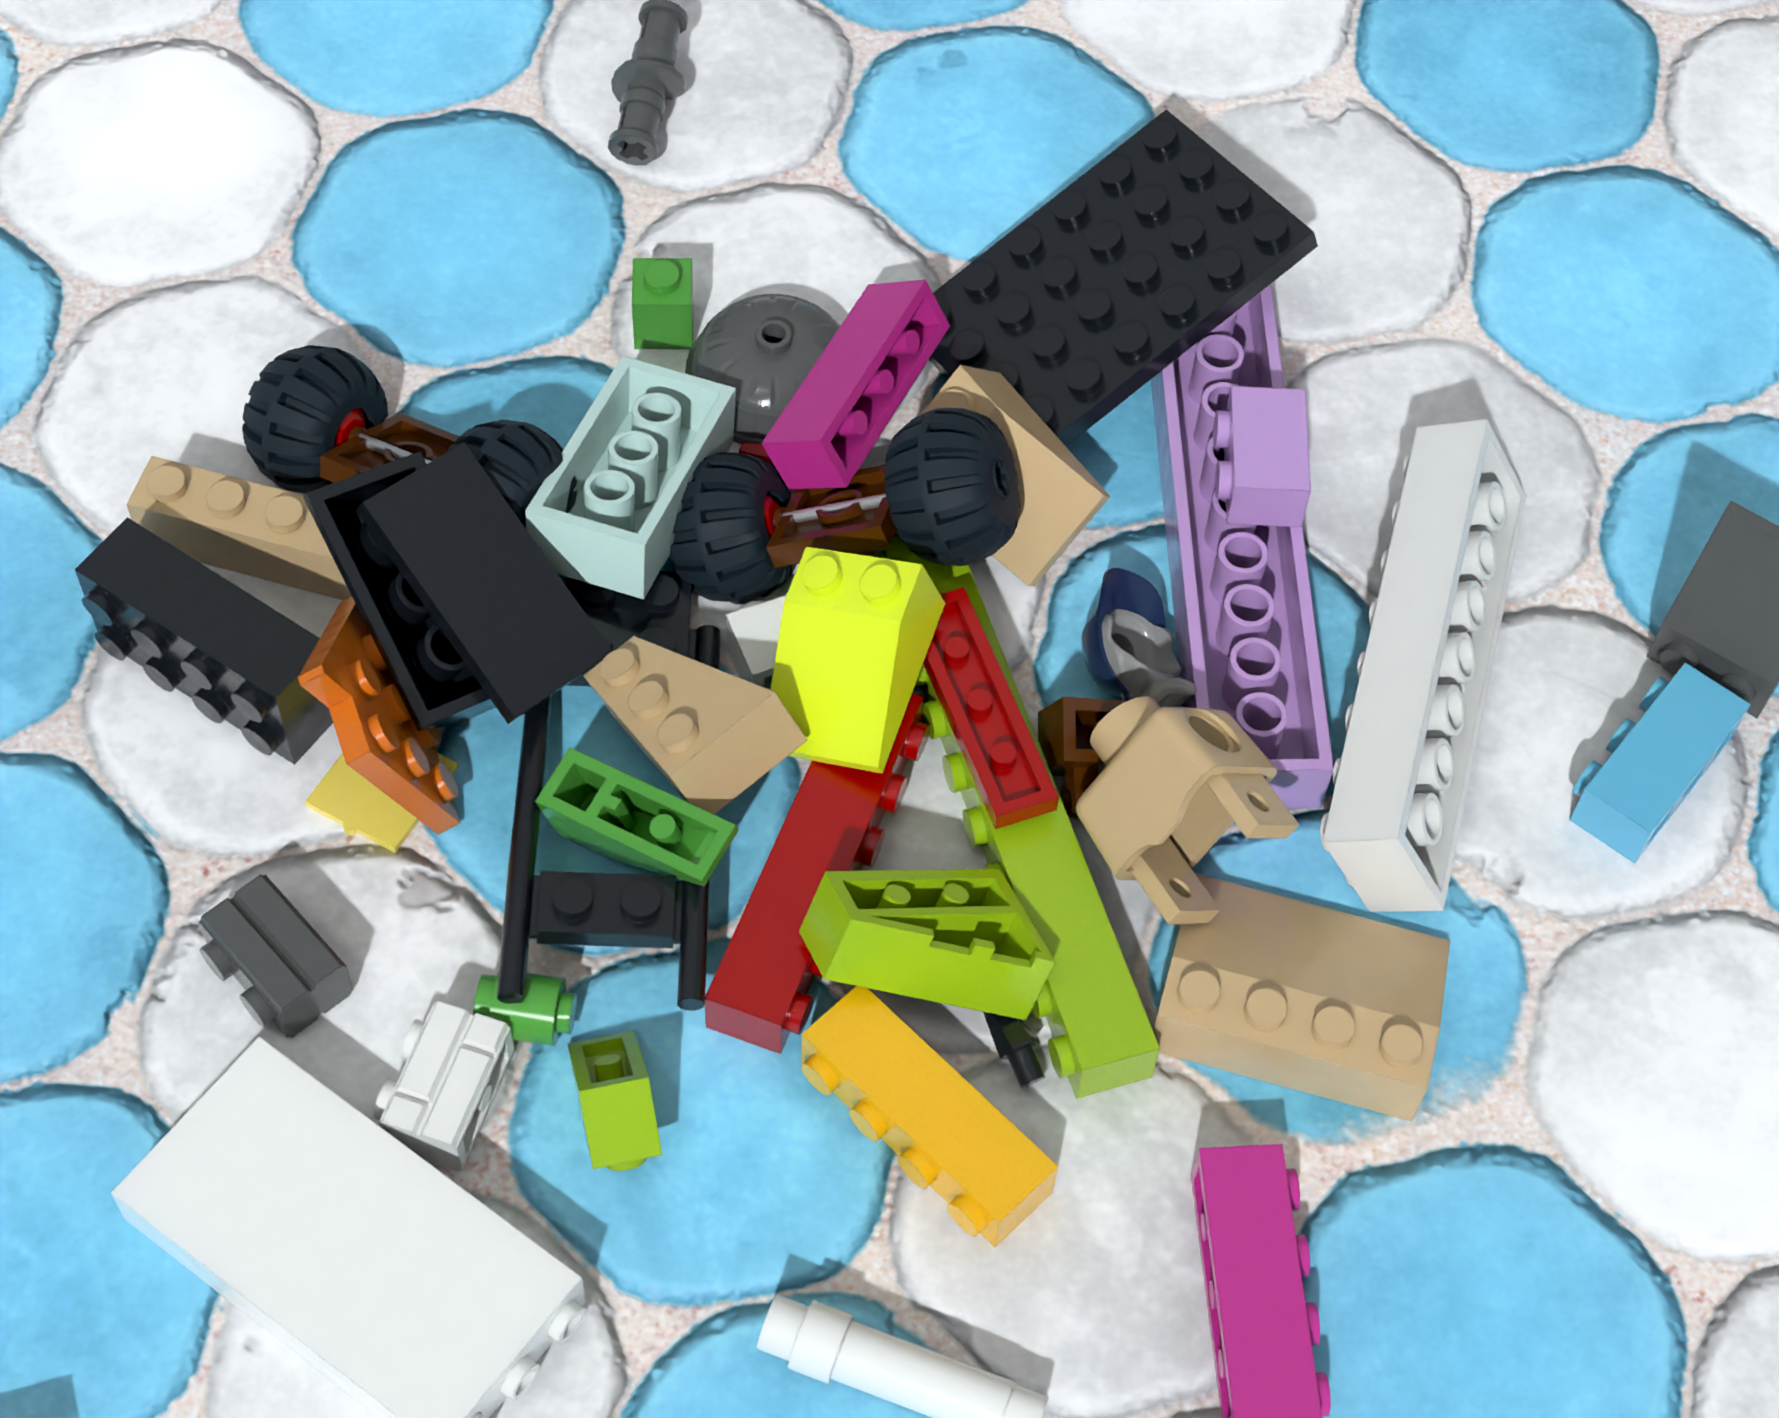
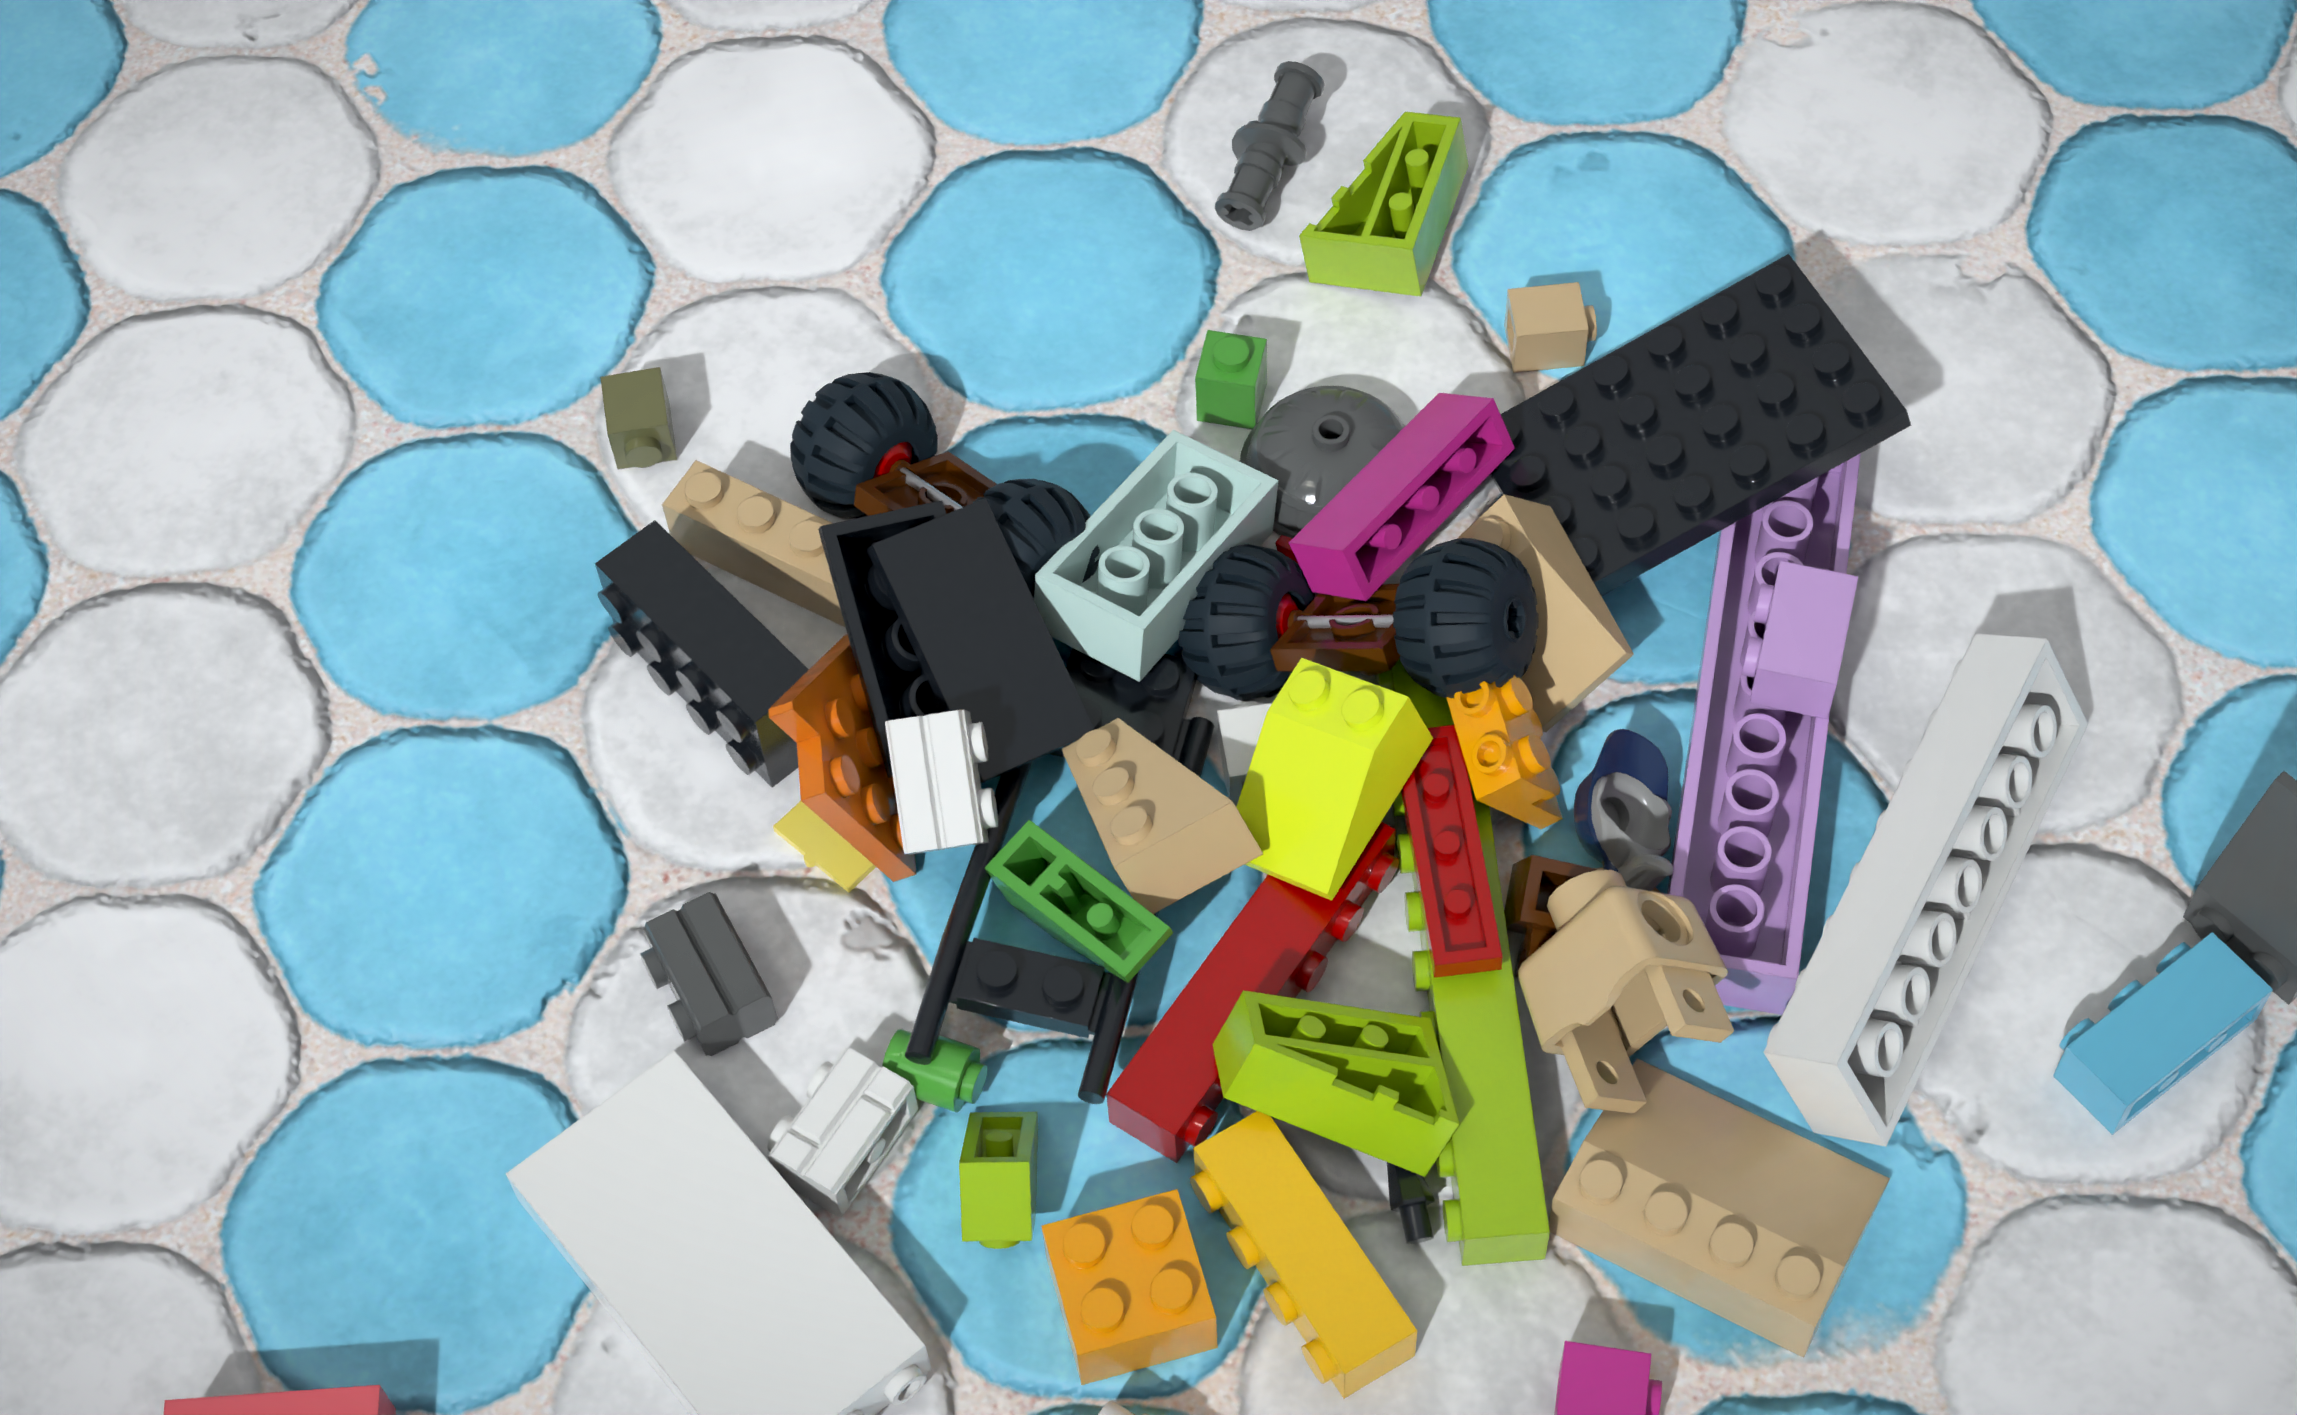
camera: 20 degrees right, 0 degrees up
none -> olive brick [600,367,677,470]
none -> white brick [885,710,998,854]
none -> light orange brick [1041,1189,1218,1385]
none -> lime wedge [1299,112,1469,297]
none -> light orange plate [1446,675,1563,829]
none -> tan brick [1504,282,1597,373]

